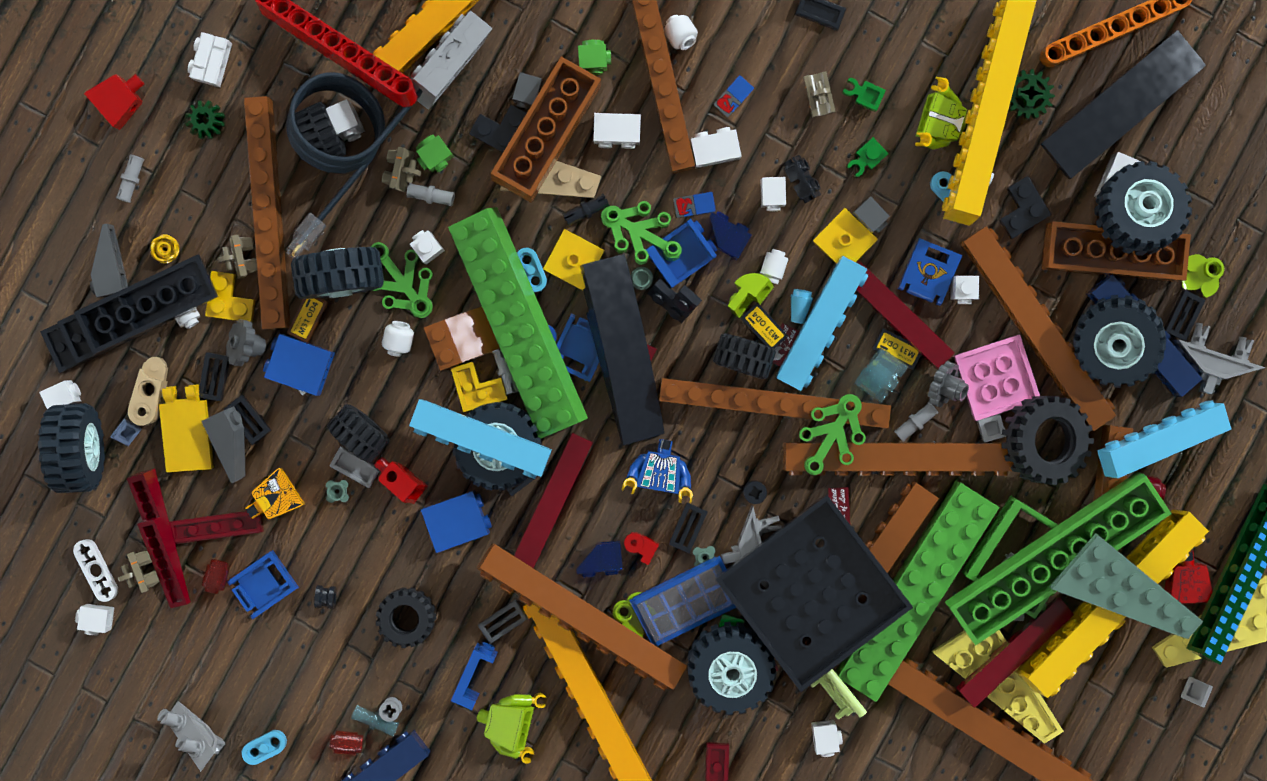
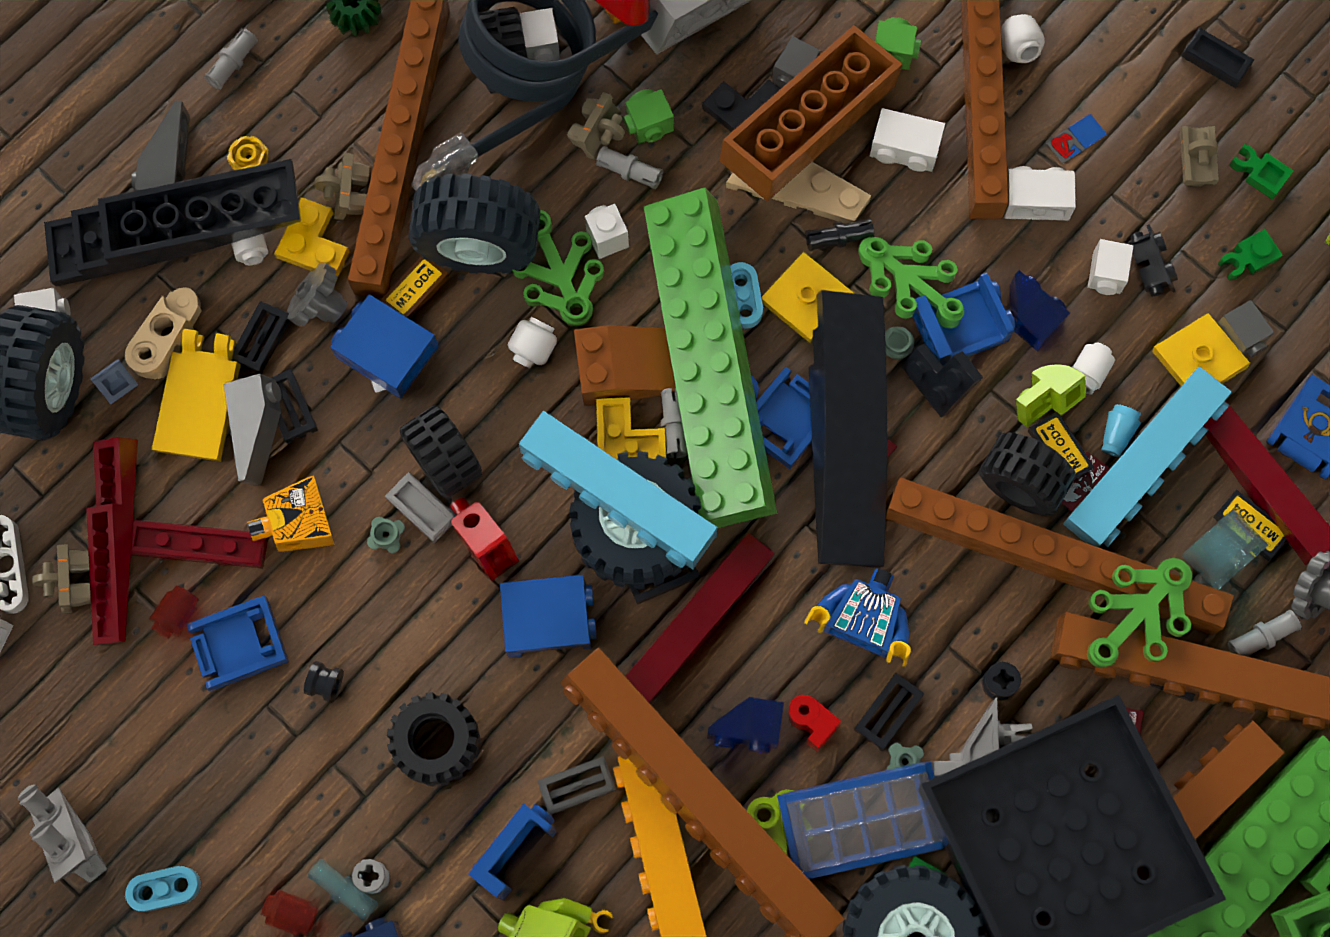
camera: 15 degrees right, 15 degrees down
sticker [673,192,716,218] -> none

